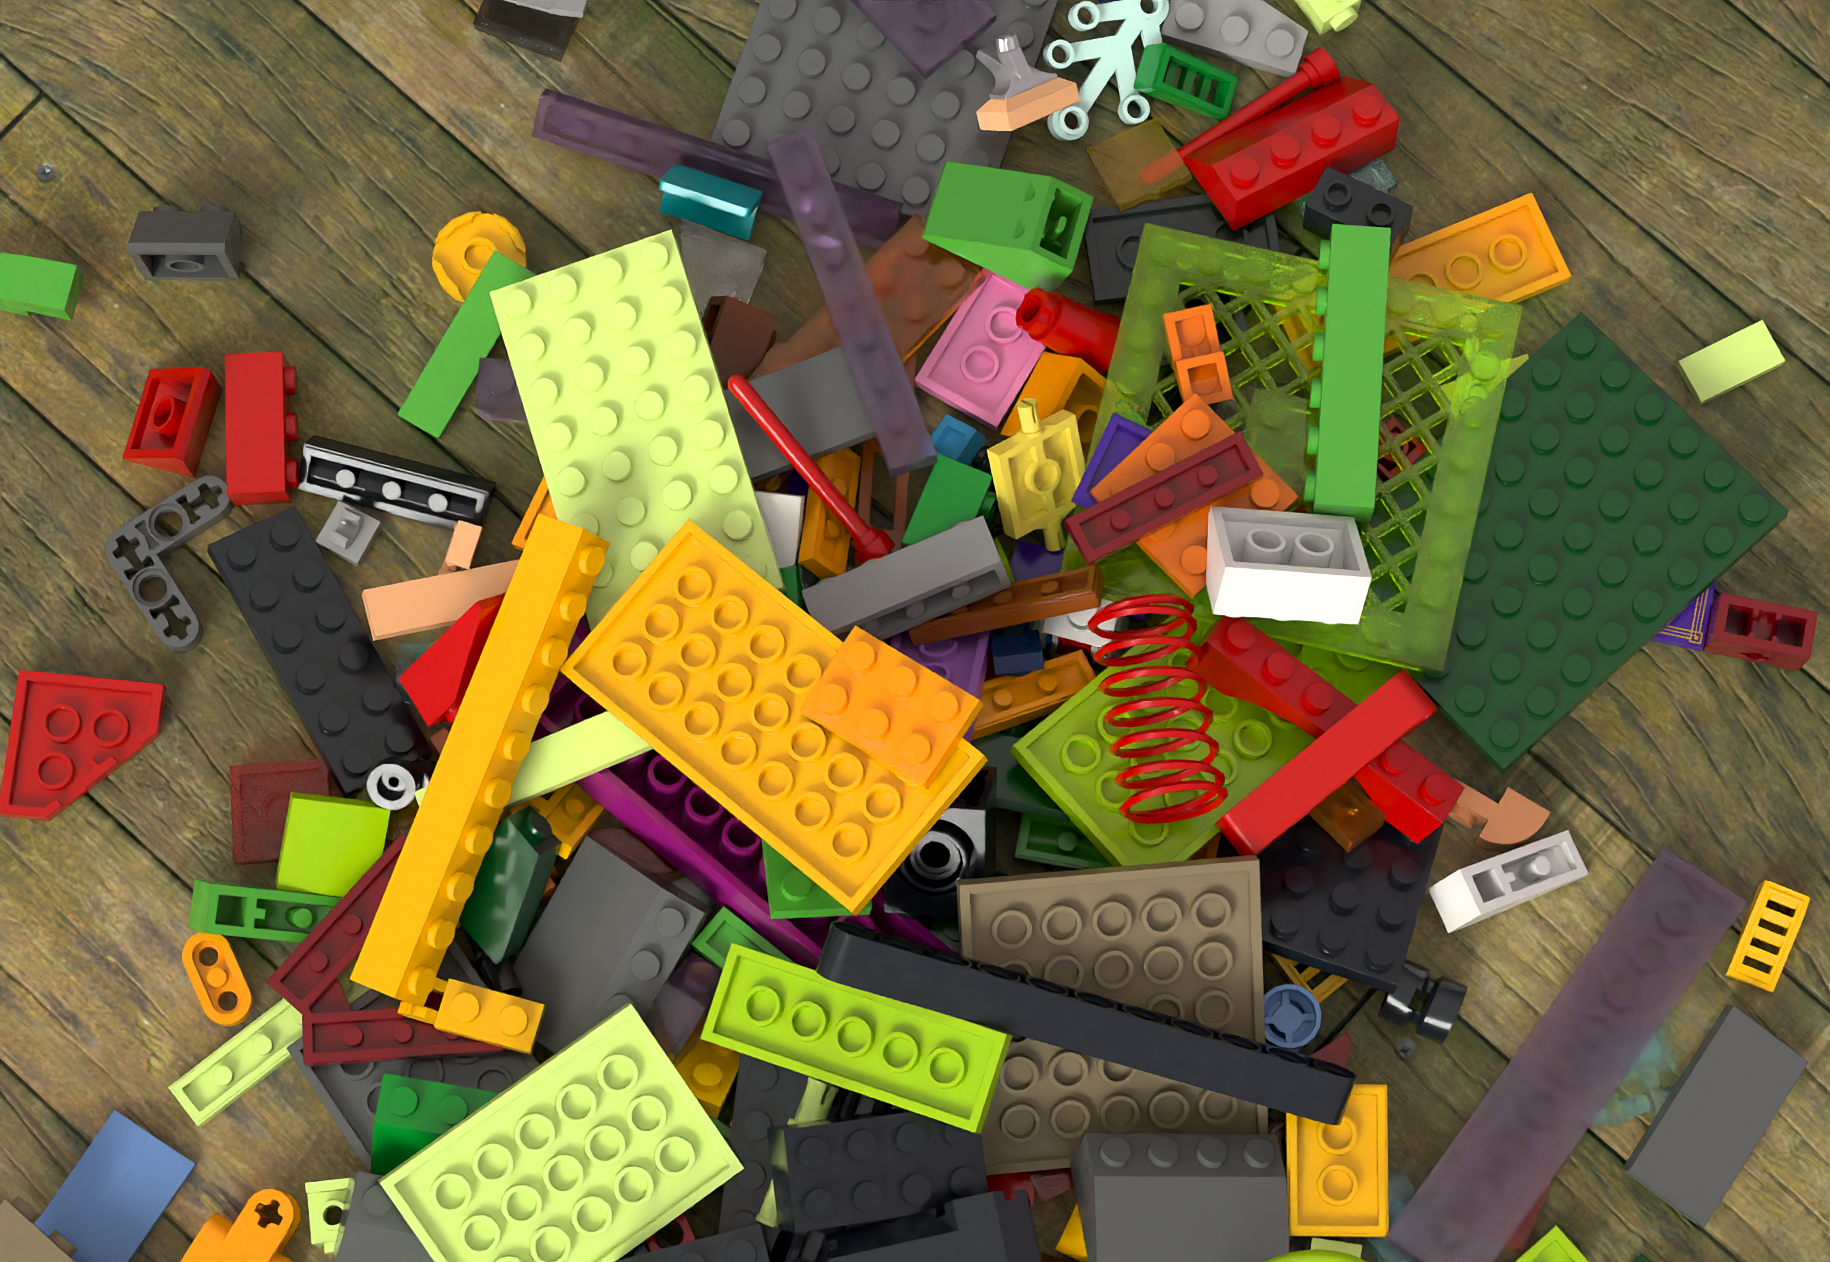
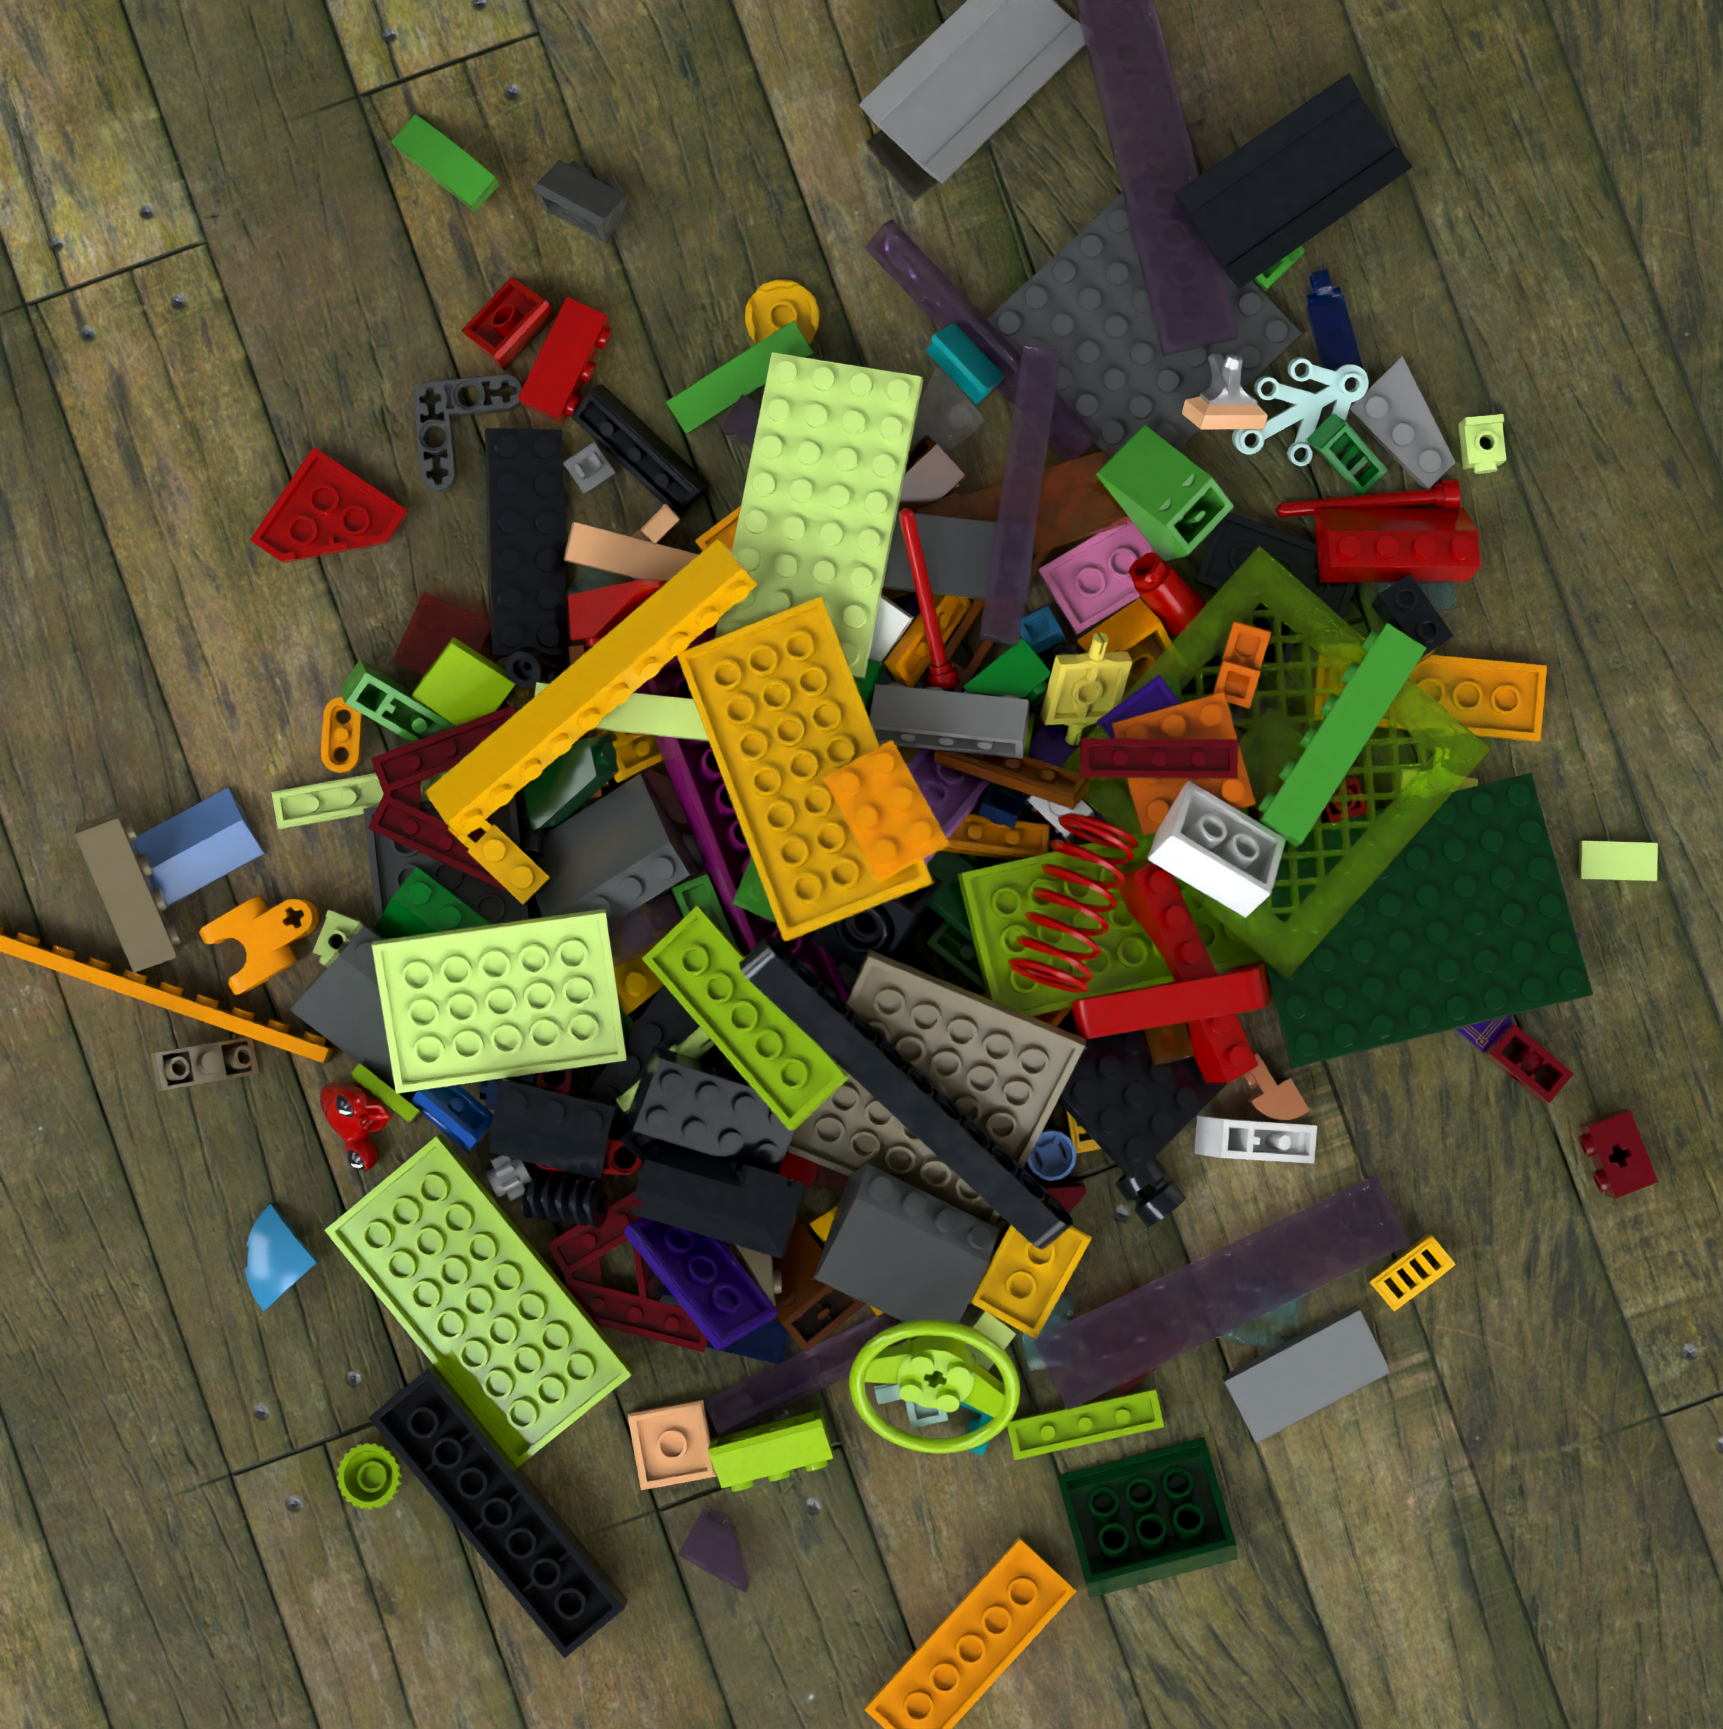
camera: 30 degrees right, 10 degrees up
clear yellow piece [1086,118,1192,212] -> none

